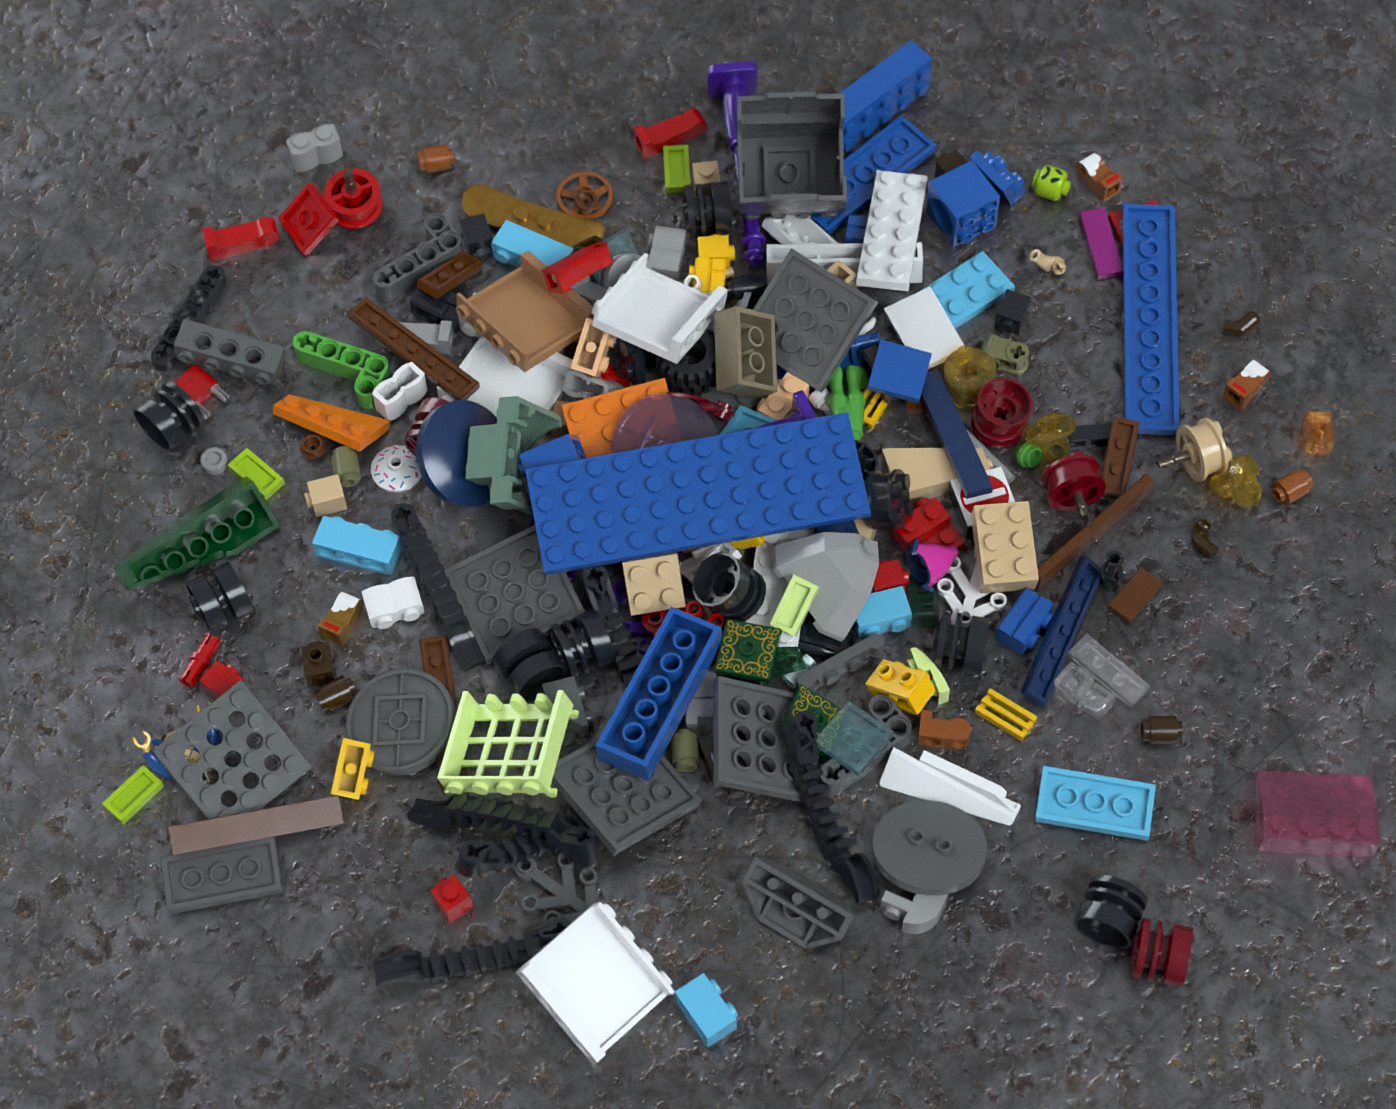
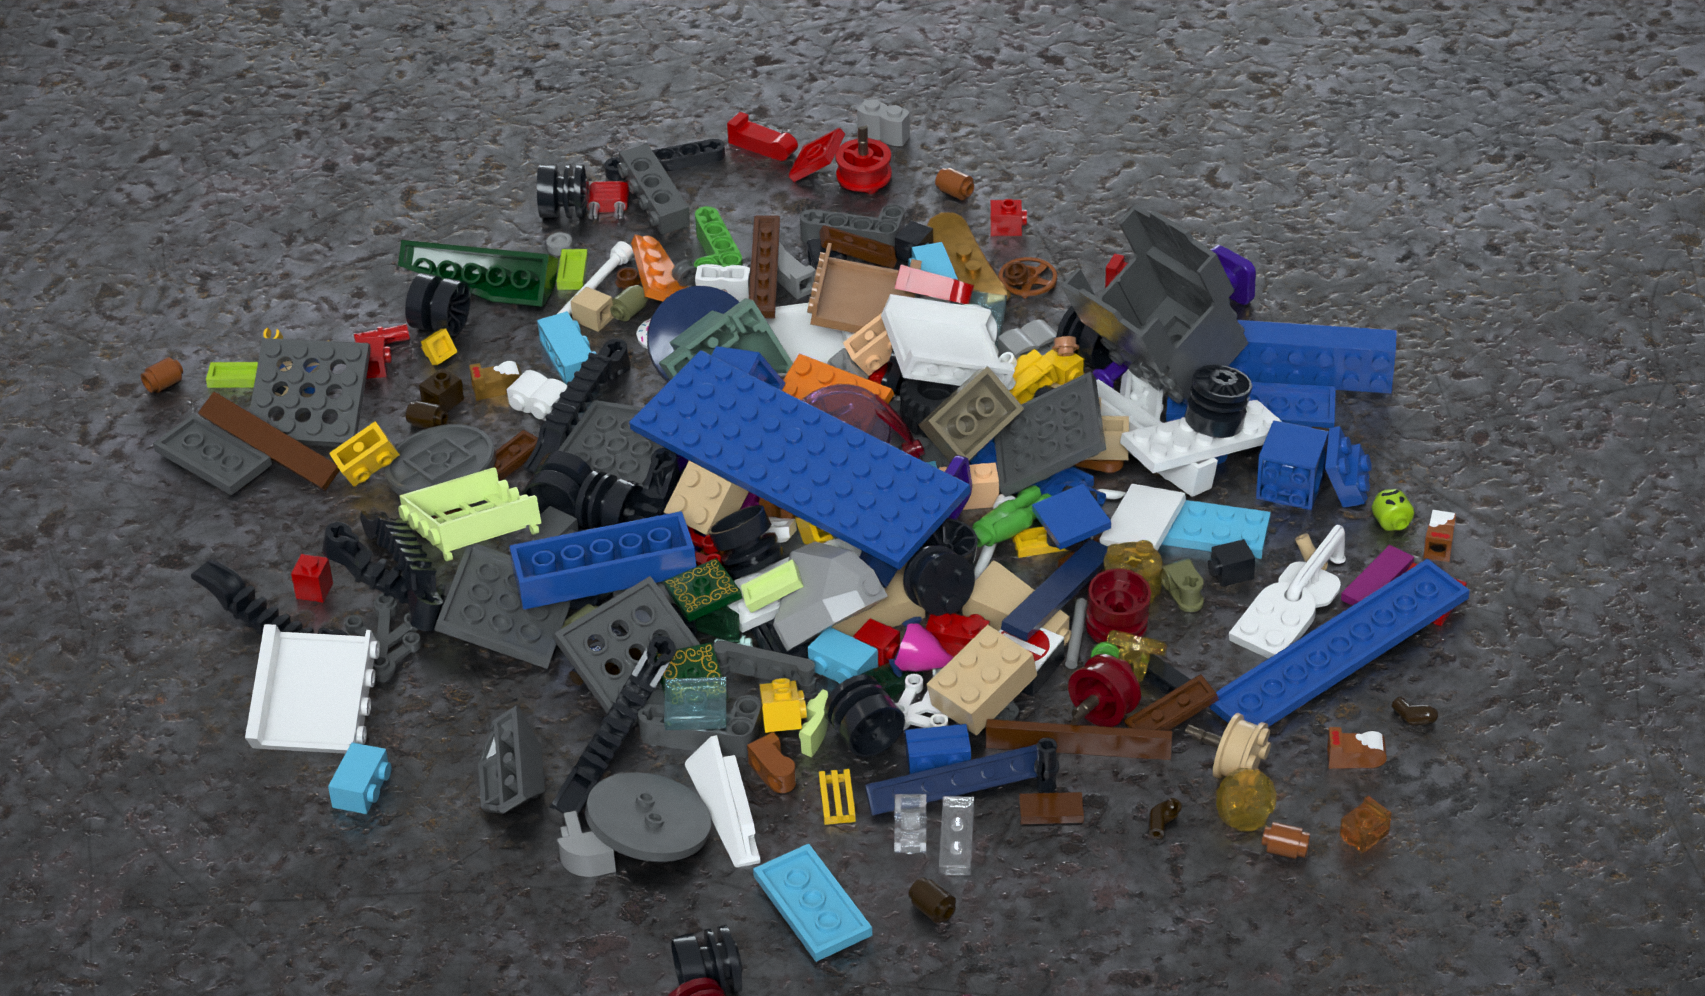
camera: 50 degrees right, 20 degrees down
none -> dark orange brick [141,357,183,393]
none -> yellow tile [421,329,458,365]
none -> white piece [557,241,634,315]
none -> dark grey bush [671,260,697,286]
none -> red brick [990,199,1027,236]
none -> nougat plate [1052,336,1079,357]
none -> black wheel [1185,365,1252,438]
none -> white plate [1229,524,1346,659]

